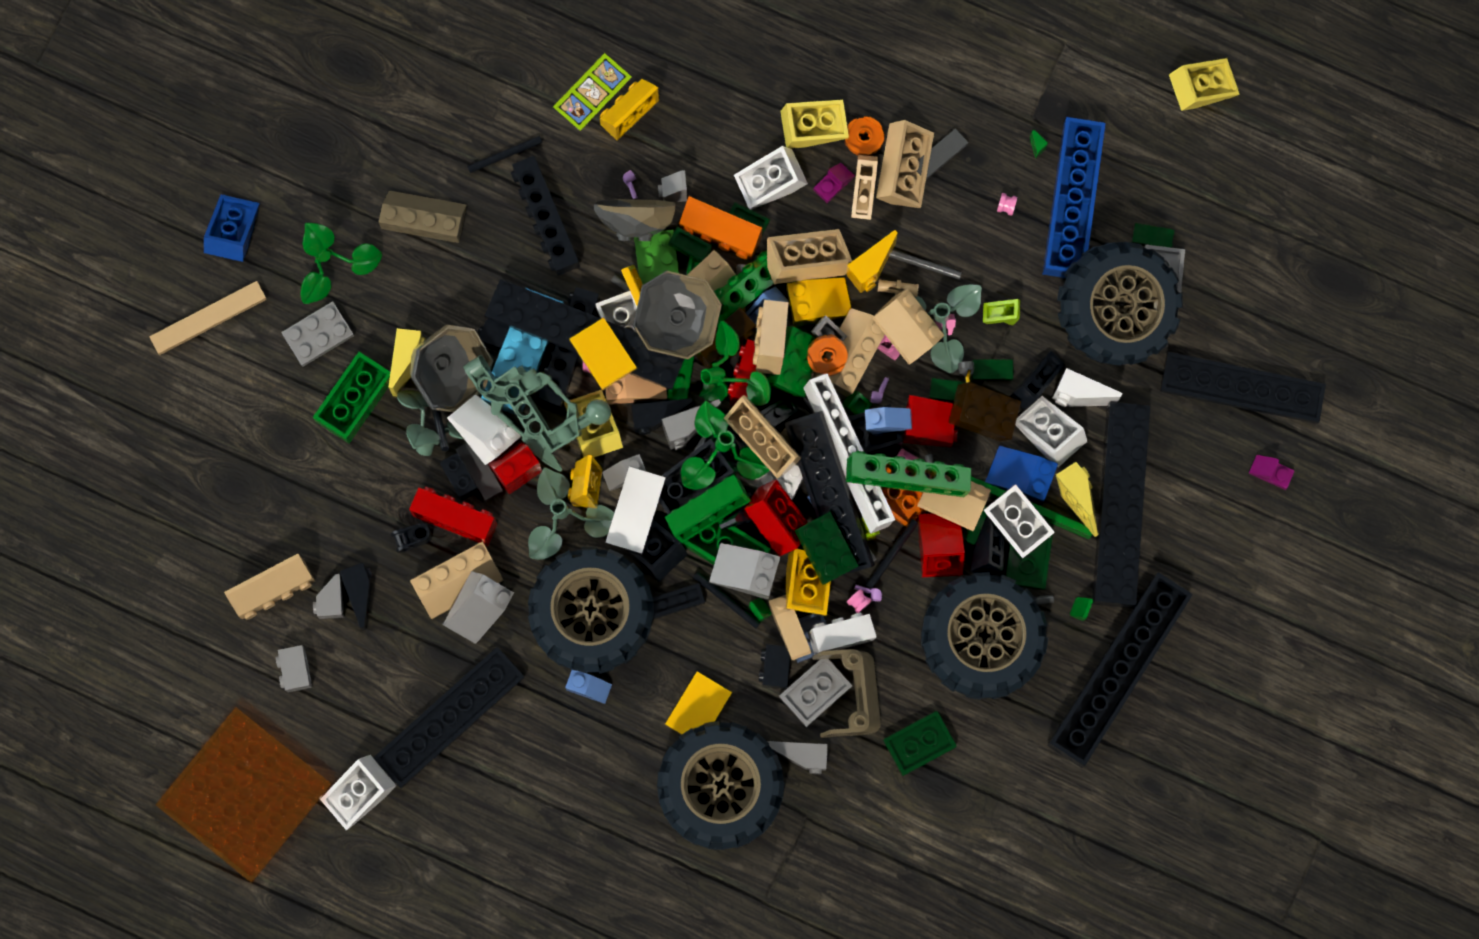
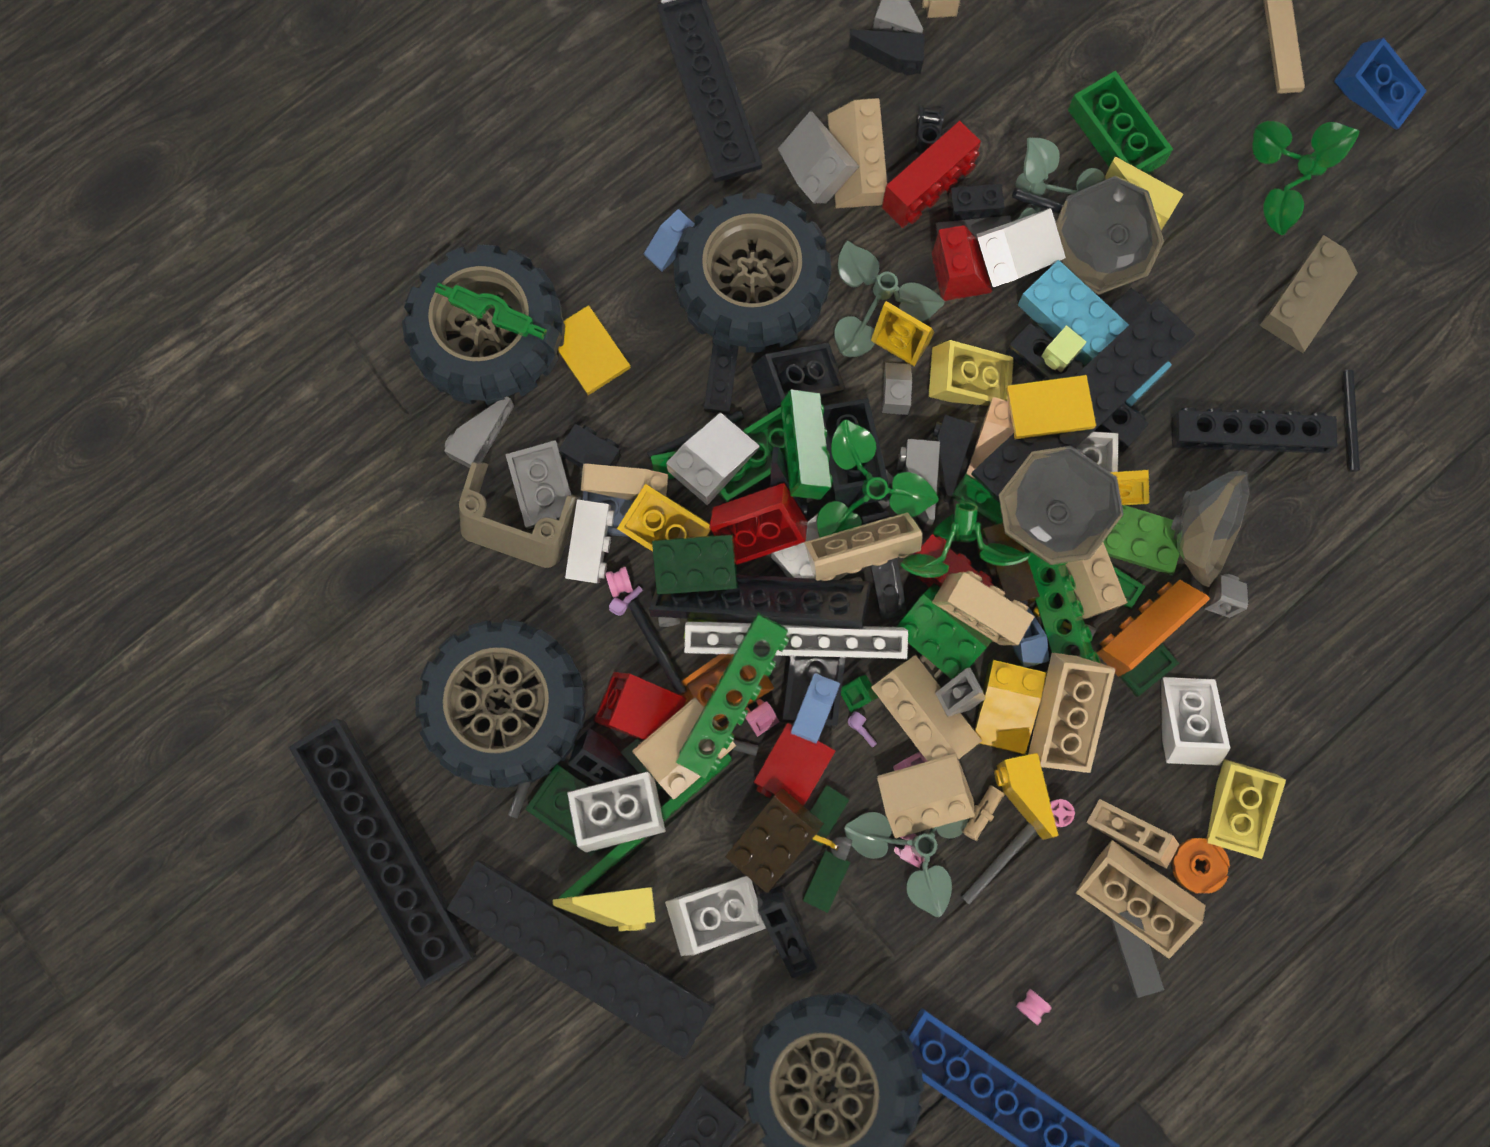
camera: 120 degrees right, 0 degrees up
light grey plate [281,301,354,367] -> none
sand green piece [463,355,611,472] -> none
sticker [553,53,632,131] -> none
yellow slope [600,79,659,140] -> none
white sticker [606,467,666,553] -> none
lavender hand [623,170,638,199] -> none
dark green tile [668,226,712,263] -> none
orange plate [807,334,848,376] -> none
magenta slope [813,163,855,203] -> none
dark green plate [883,711,957,777] -> none
lime slope [983,299,1020,325] -> none
blue slope [985,446,1058,505] -> none
green slope [1030,130,1048,158] -> none
white slope [1052,368,1122,407] -> none
green slope [1070,597,1093,621] -> none
none -> green piece [435,282,547,340]
none -> yellowish green brick [1041,325,1086,373]
none -> bright pink wheel [1050,799,1075,827]

